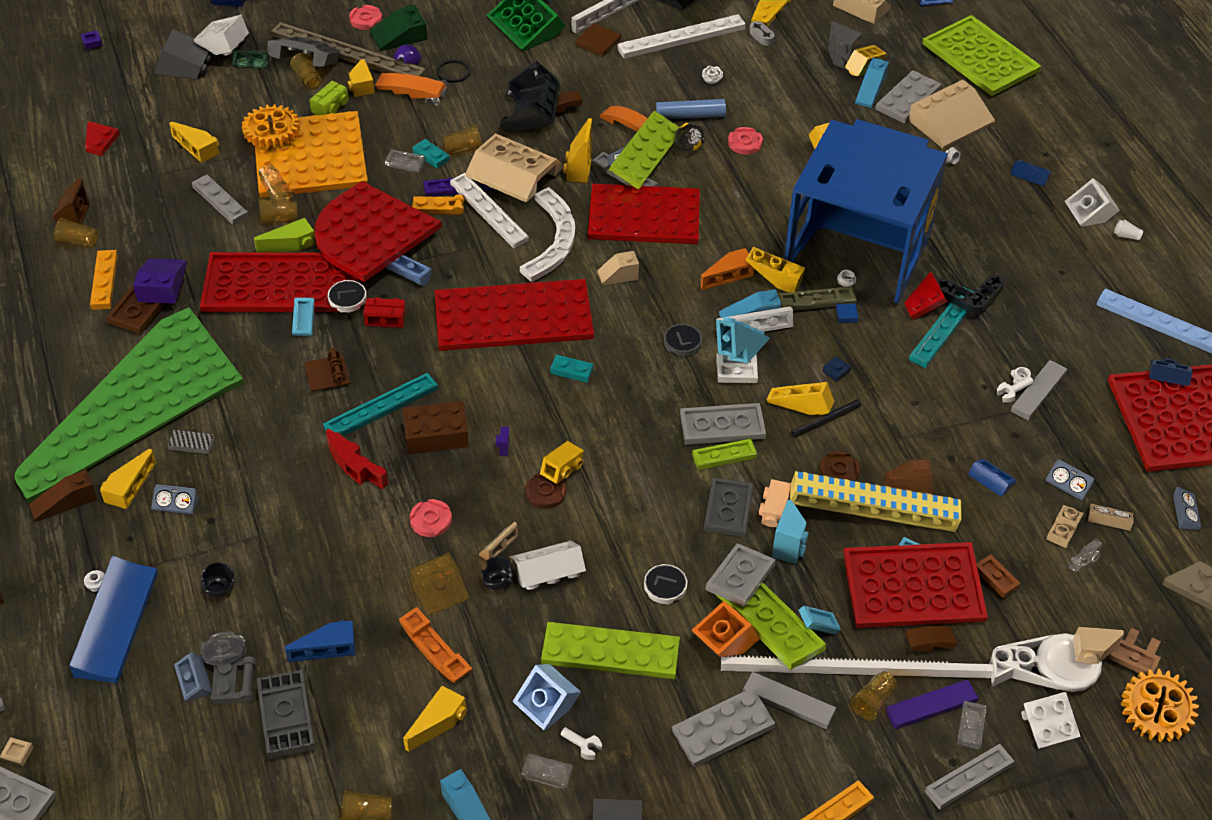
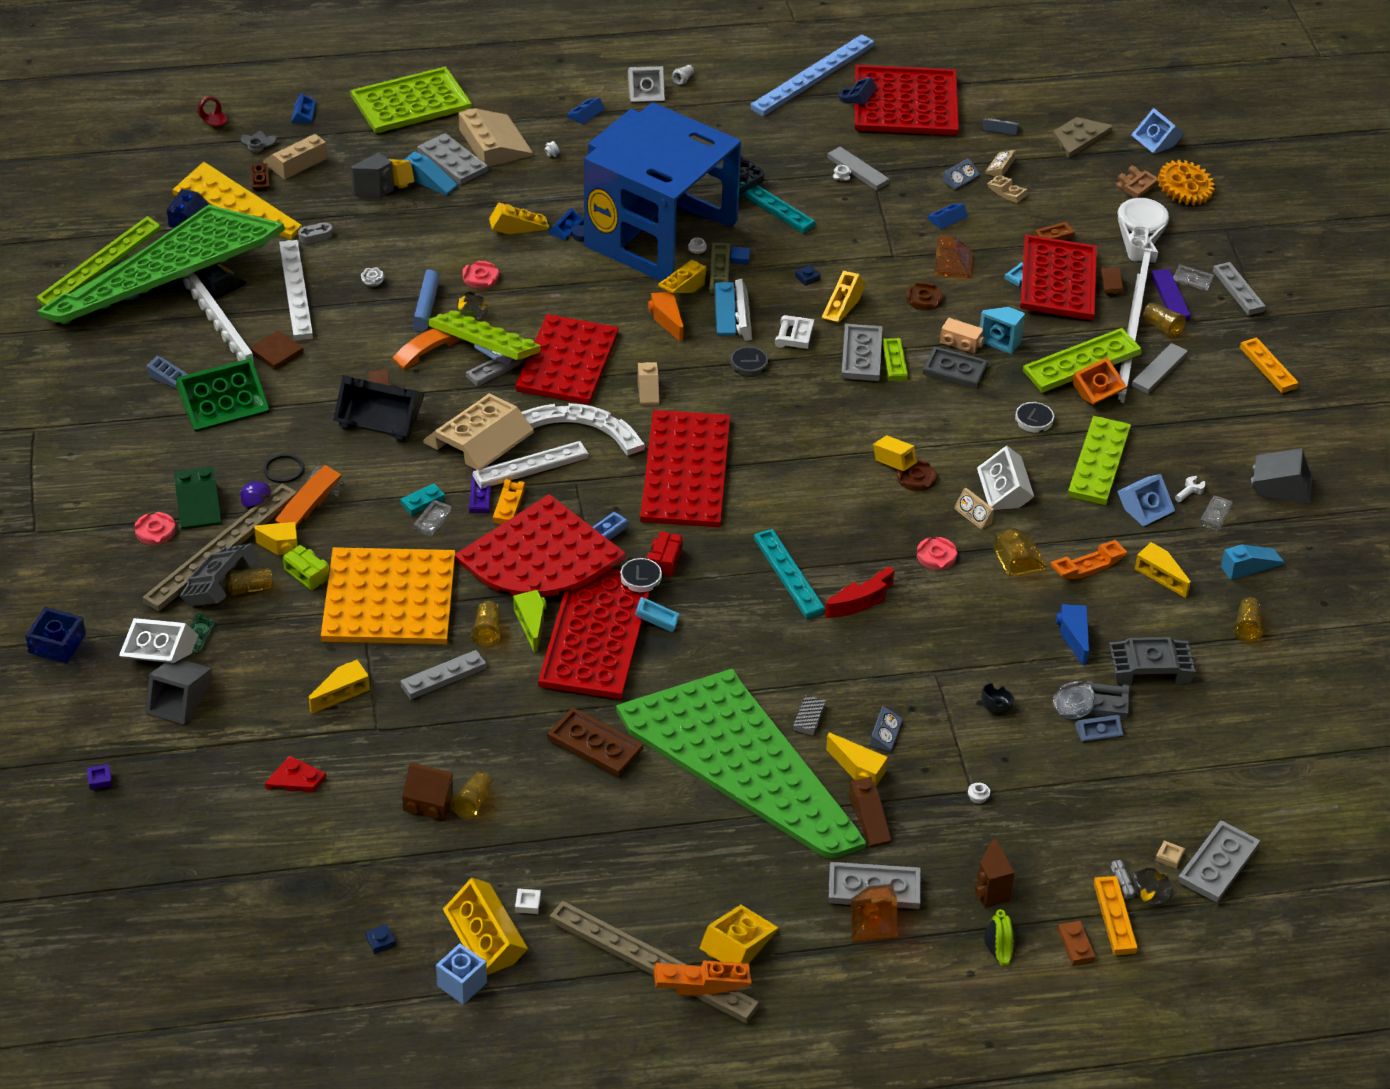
camera: 80 degrees left, 5 degrees down
blue arch [69,555,158,683] -> none
light orange plate [90,250,118,310] -> none
dark purple slope [133,258,187,304] -> none
light orange gear [242,104,300,148] -> none
clear yellow plant [258,164,295,206] -> none
reddish brown hinge [304,348,351,392] -> none
reddish brown brick [402,401,469,455] -> none
clear yellow plant [442,124,482,153] -> none
black hair [481,556,514,590] -> none
dark purple plate [496,427,510,456] -> none
teal plate [550,354,594,383] -> none
yellow slope [563,118,592,183] -> none
light grey plate [672,687,775,768] -> none
light grey plate [706,543,776,607] -> none
medium azure slope [716,317,770,363] -> none
light yellow brick [790,471,961,532] -> none
black piece [791,399,861,437] -> none
medium azure tile [799,606,841,635] -> none
red wing [904,272,947,320] -> none
white bar [997,377,1034,403] -> none
white hinge [1021,692,1080,749] -> none
clear plate [1069,539,1103,572] -> none
tan slope [1073,627,1124,664] -> none

